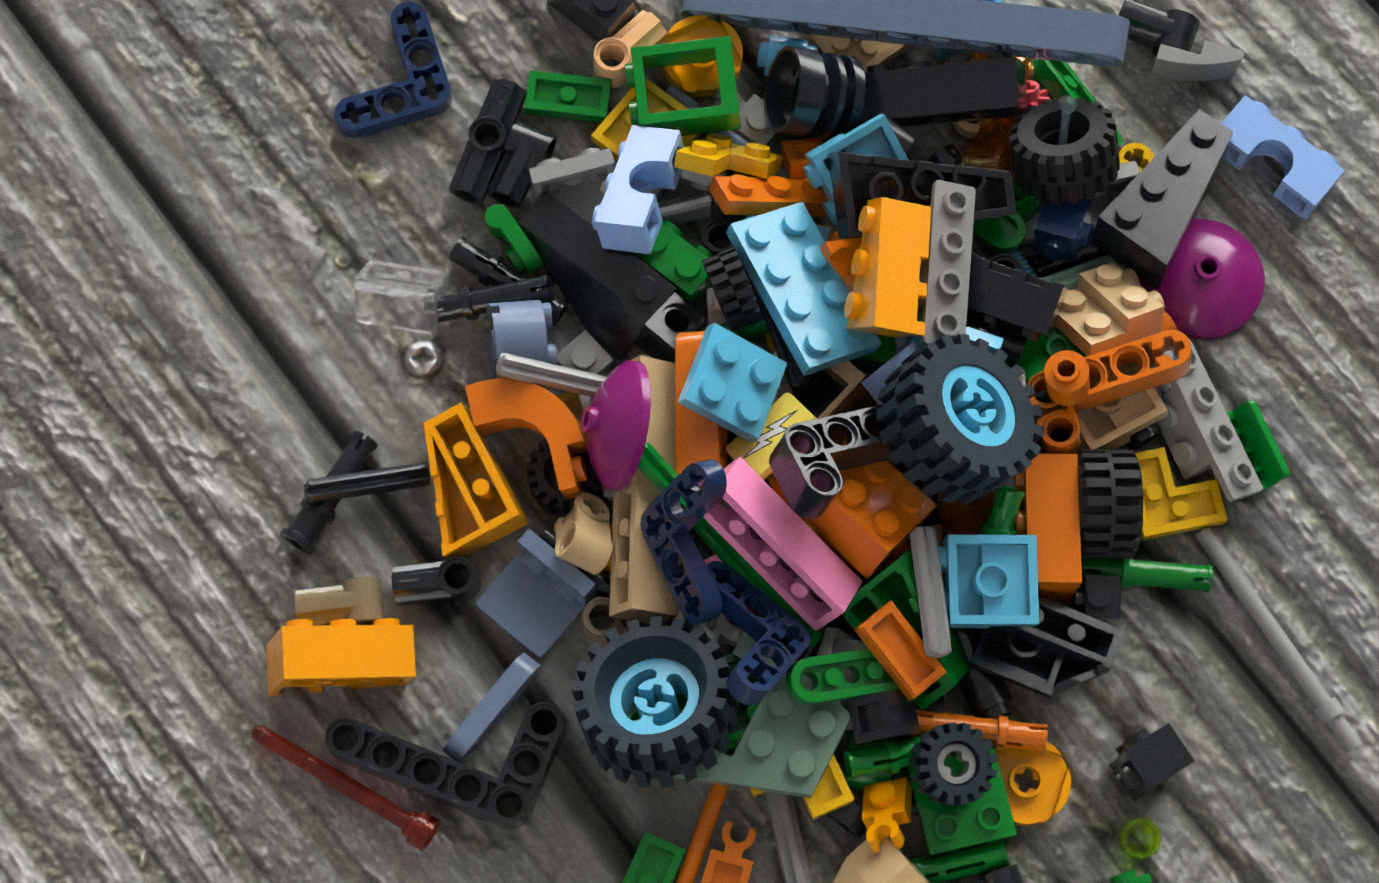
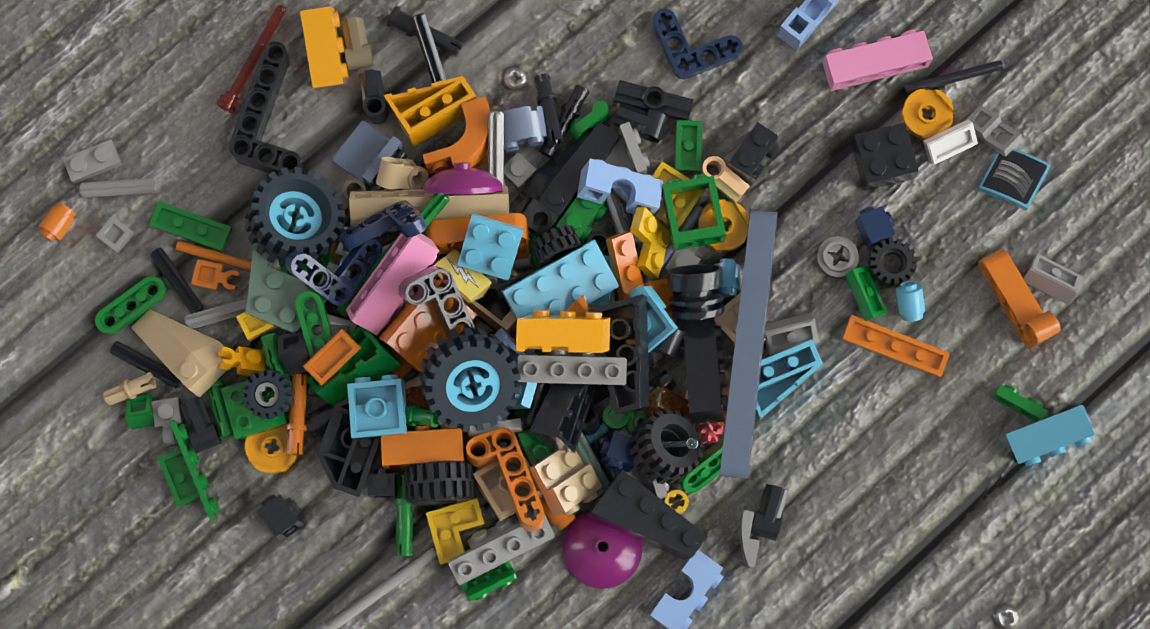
camera: 85 degrees right, 5 degrees up
clear panel [355,260,450,335] -> none
sand blue beam [443,652,542,764] -> none
light grey axle [910,526,952,658] -> none
orange brick [1044,350,1090,406] -> none
clear neon green bush [1118,818,1161,859] -> none

